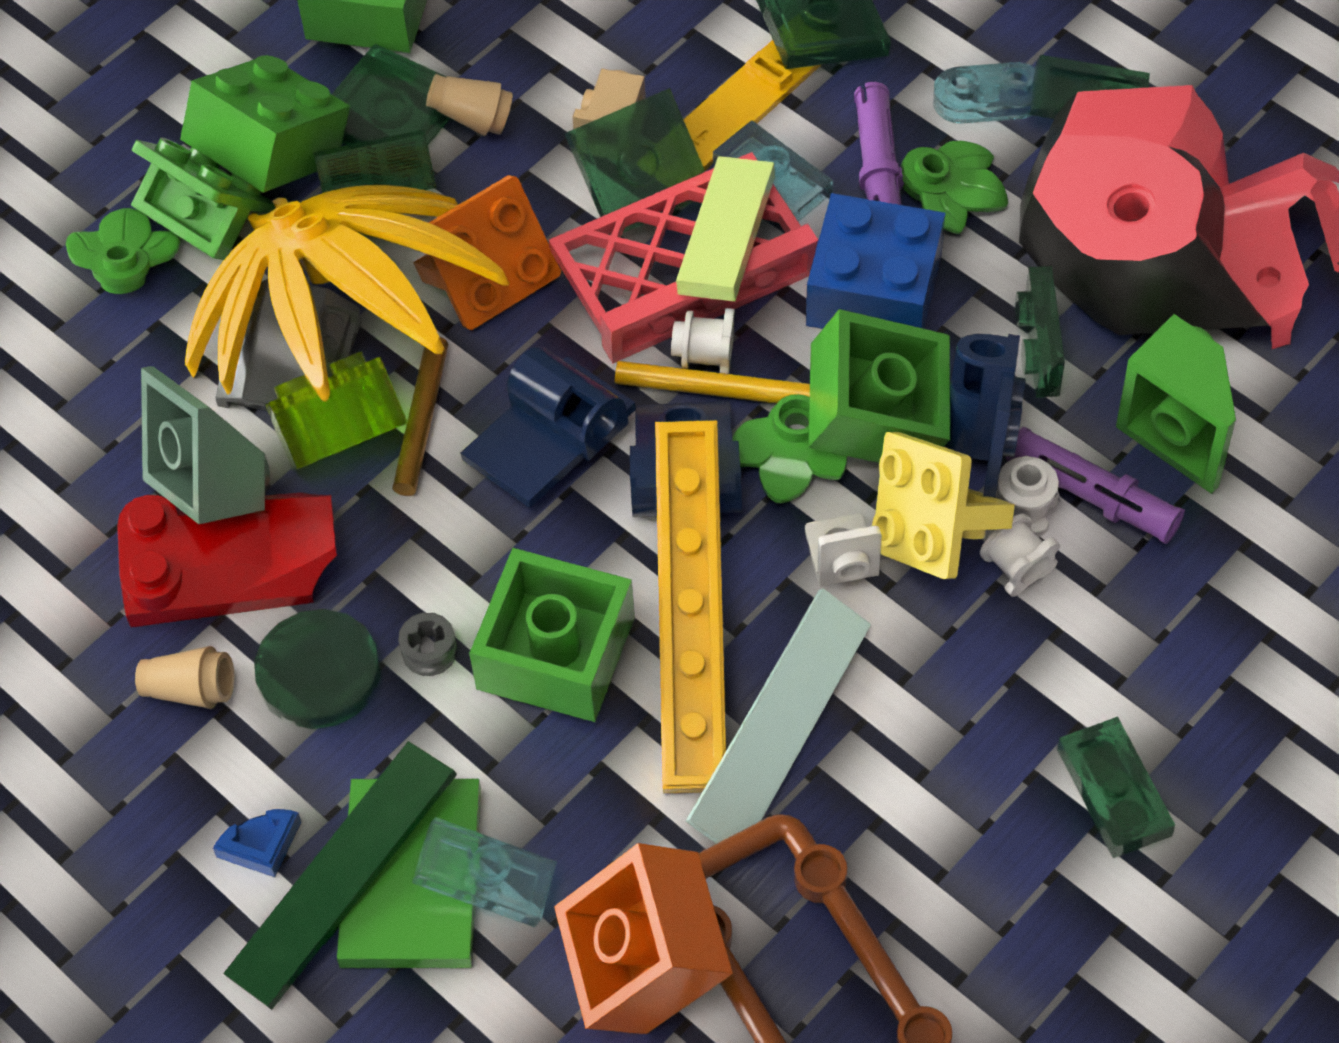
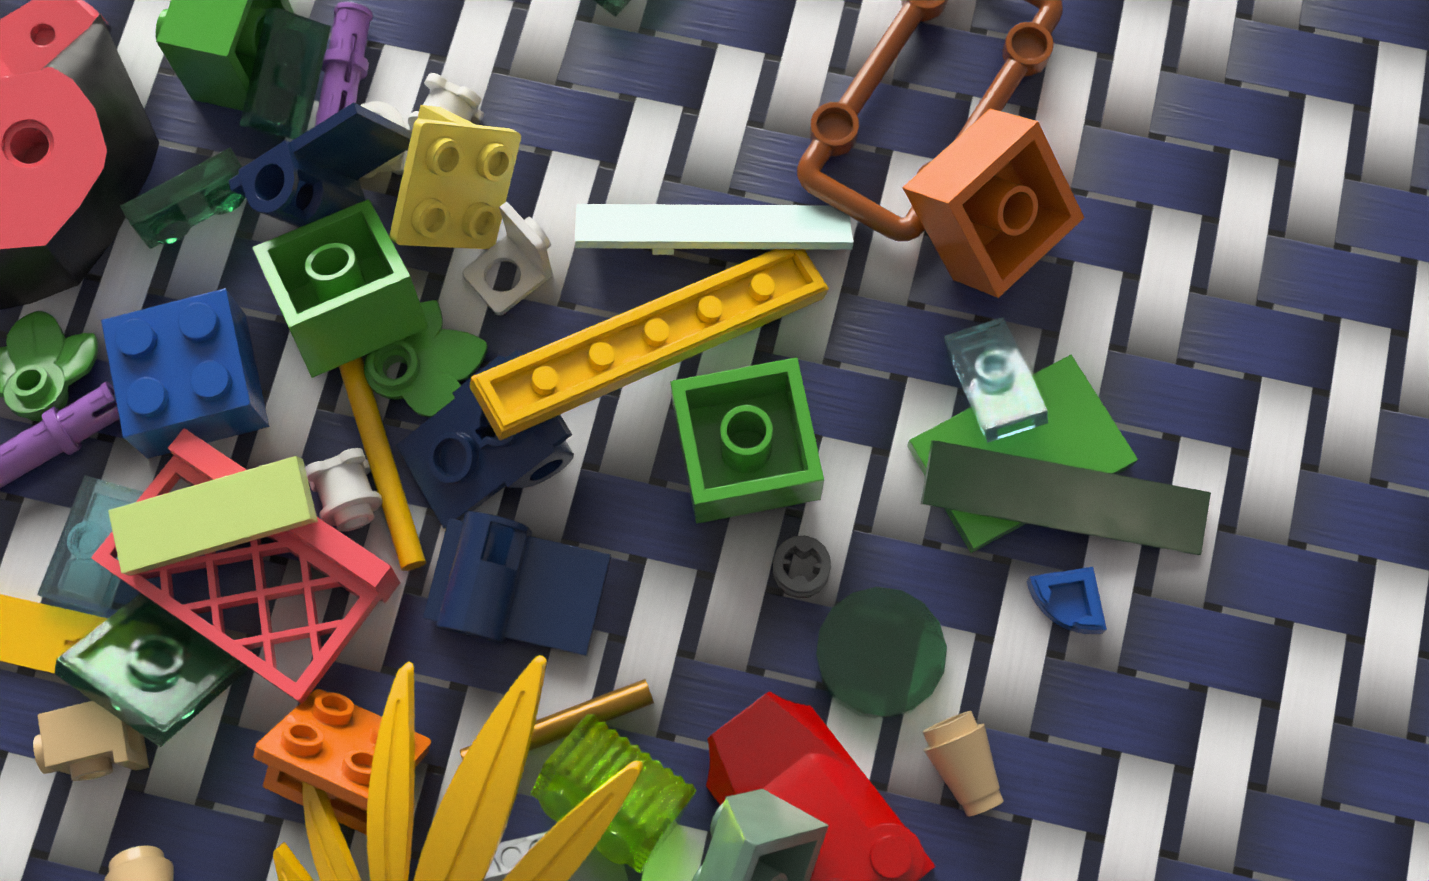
camera: 120 degrees left, 15 degrees up
none -> clear green plate [240,7,331,141]

